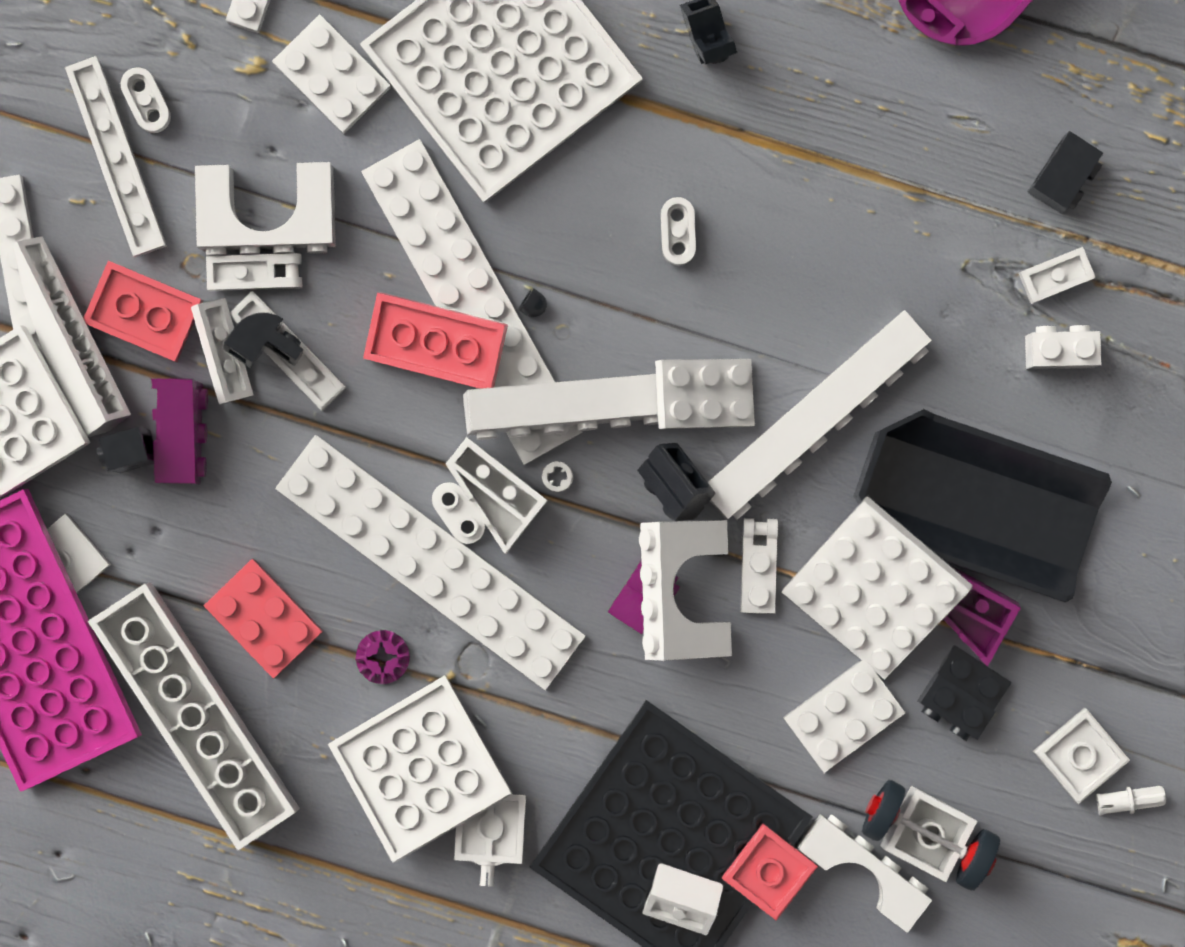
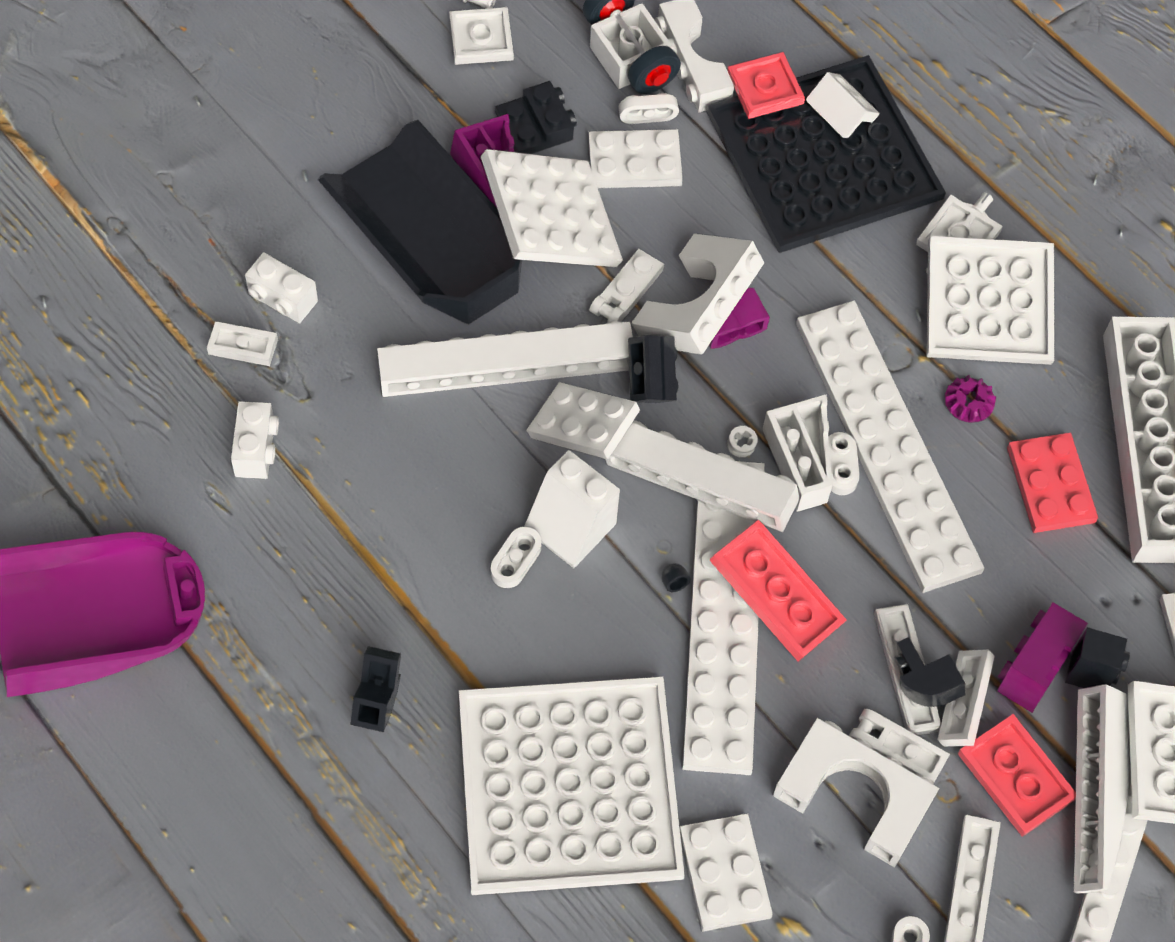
camera: 145 degrees left, 25 degrees down
black brick [1027,131,1103,214] -> none
none -> white brick [231,401,279,479]
none -> white slope [524,450,620,568]
none -> white plate [618,93,679,124]

